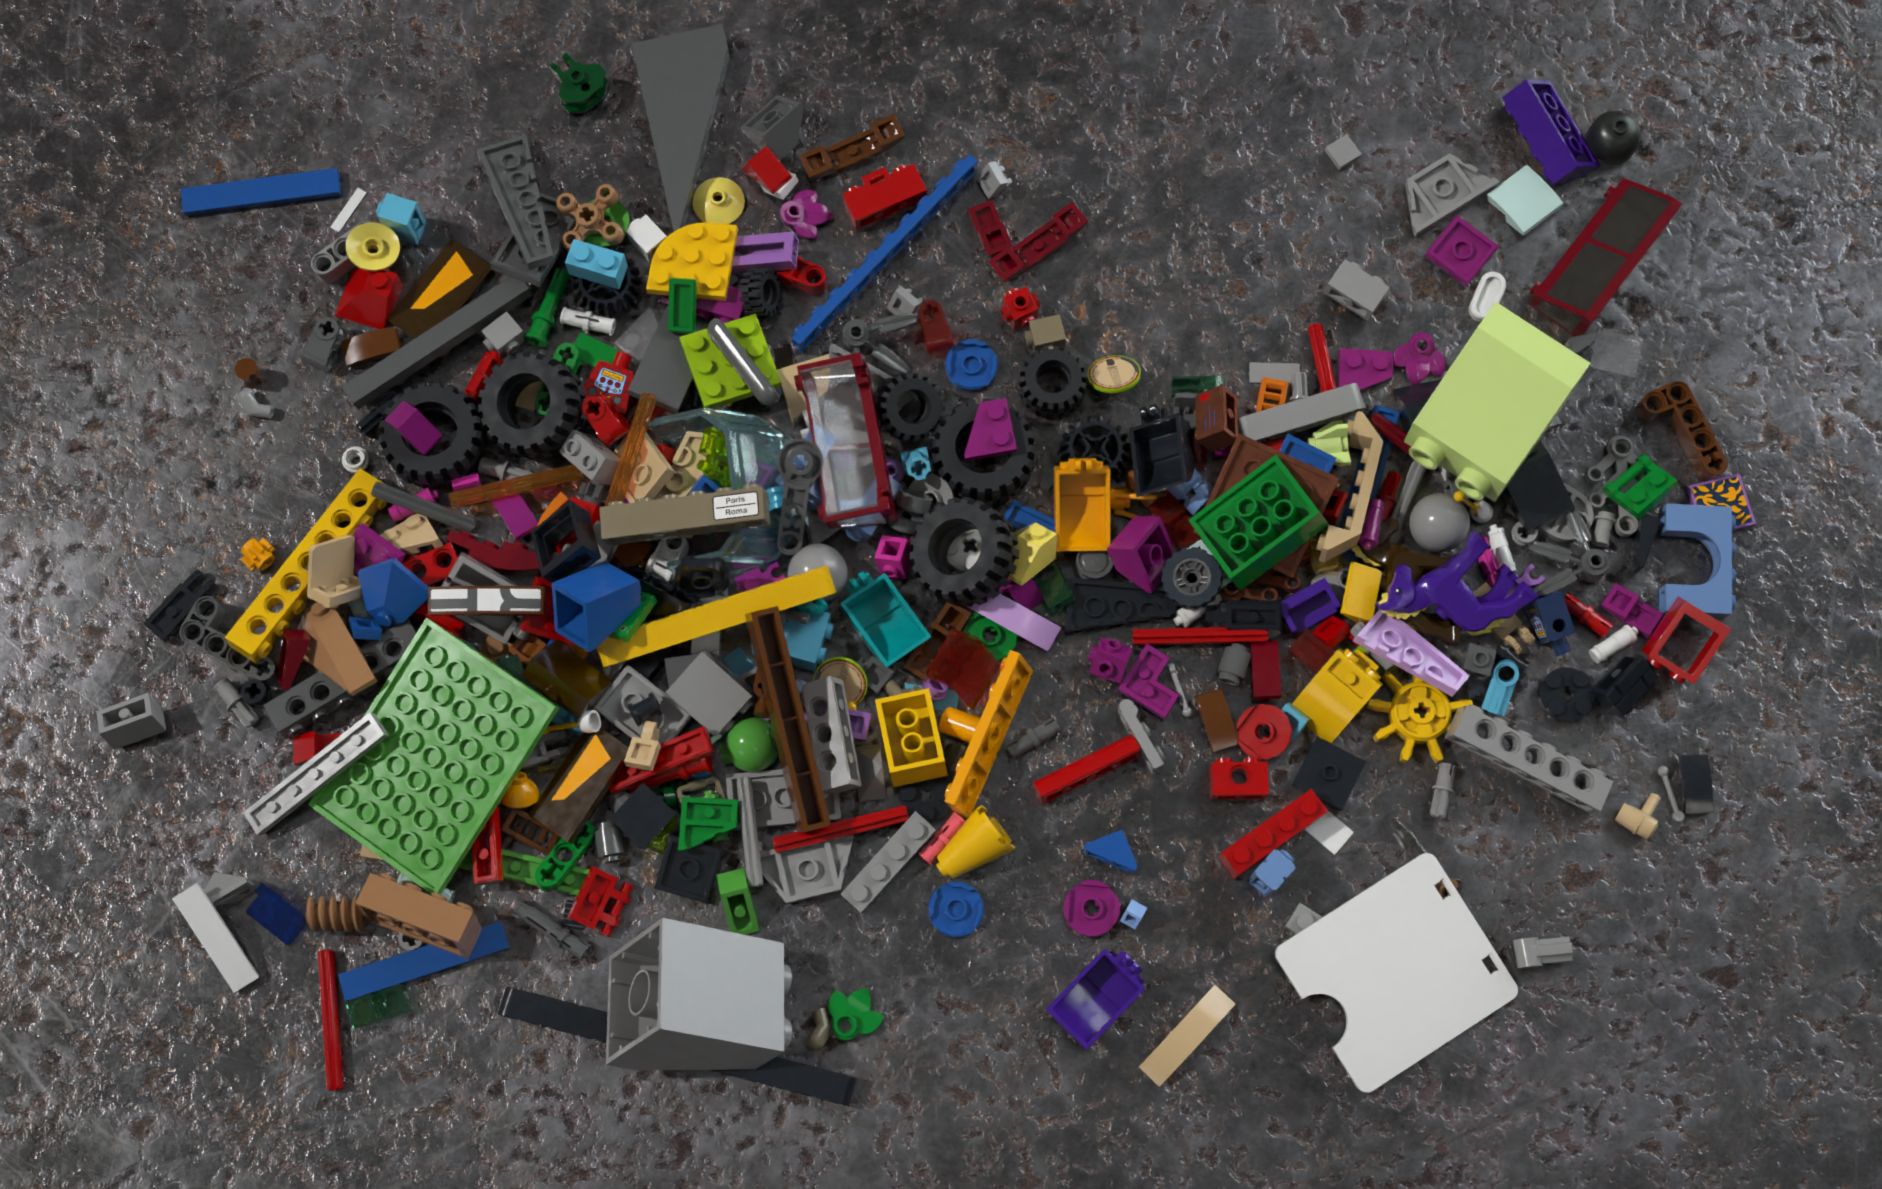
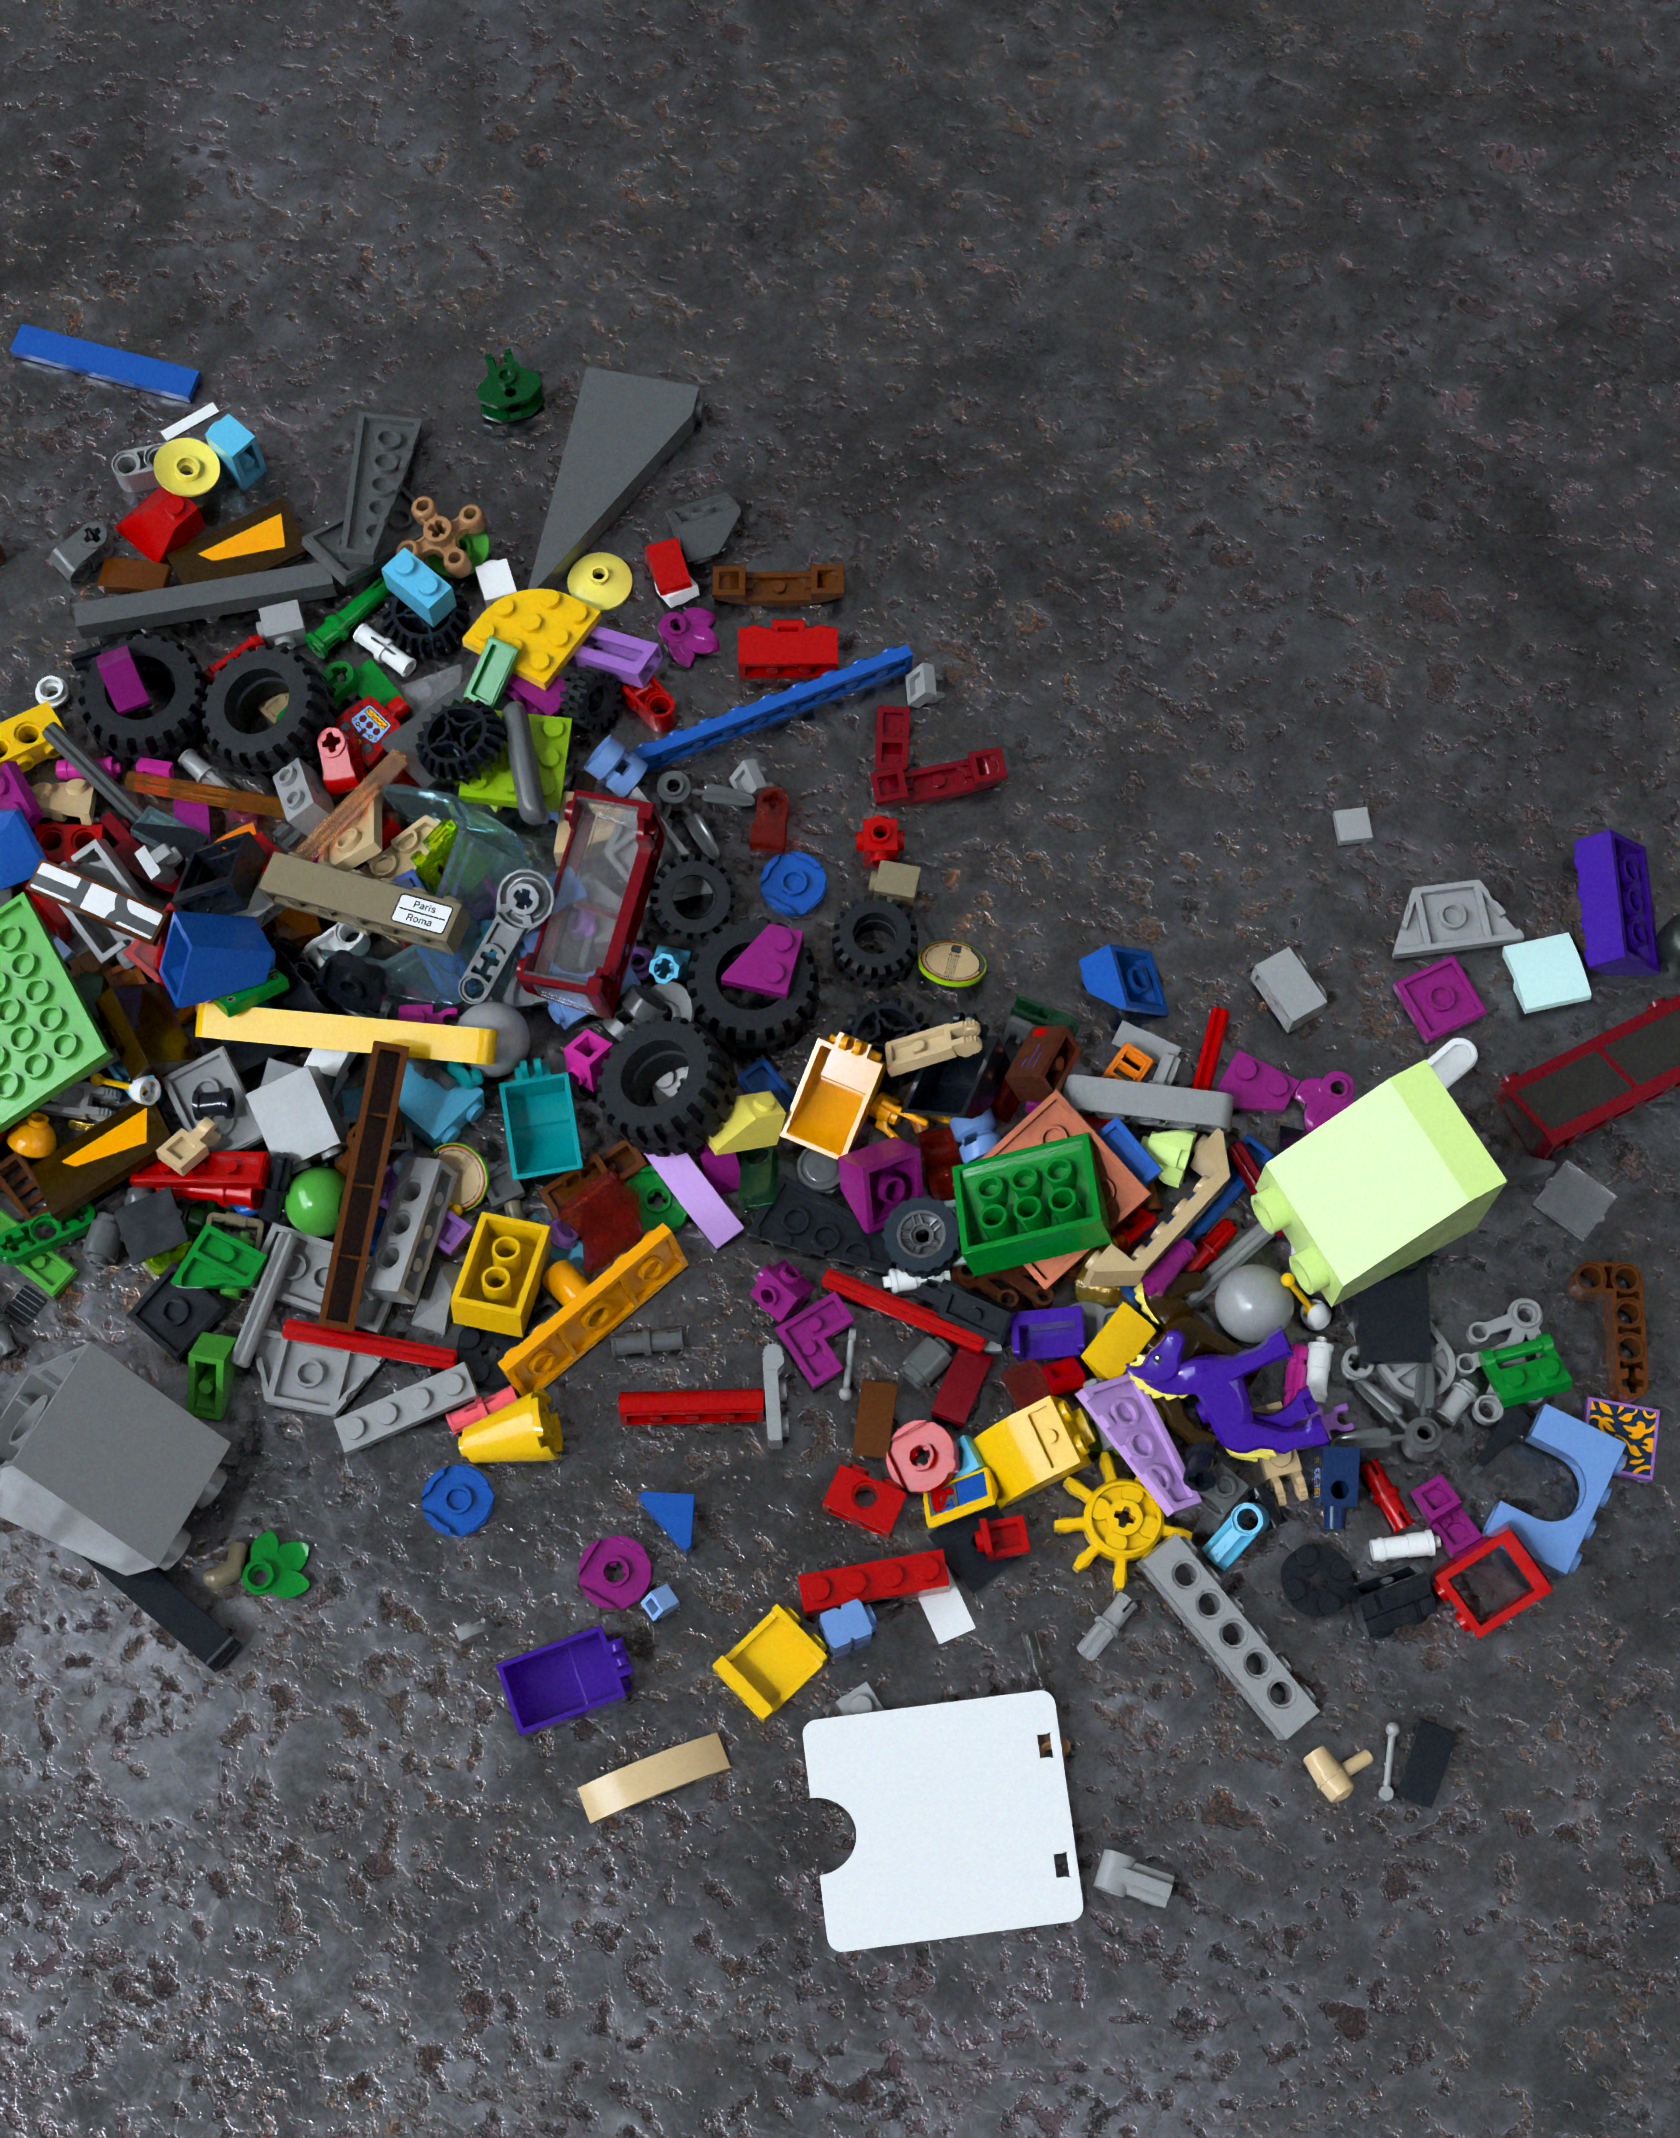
camera: 25 degrees right, 5 degrees down
red plate [567,866,634,937] -> none
none -> tile [131,805,208,864]
none -> light grey tile [134,843,183,885]
none -> black axle [259,1152,294,1222]
none -> black gear [415,697,506,787]
none -> light grey tile [454,1616,497,1647]
none -> medium blue wheel [584,734,648,798]
none -> yellow panel [712,1603,828,1724]
none -> tan hinge [885,1019,983,1077]
none -> slope [923,1467,999,1528]
none -> red bracket [974,1515,1031,1562]
none -> blue slope [1079,944,1169,1016]
none -> black bush [1183,1442,1218,1492]

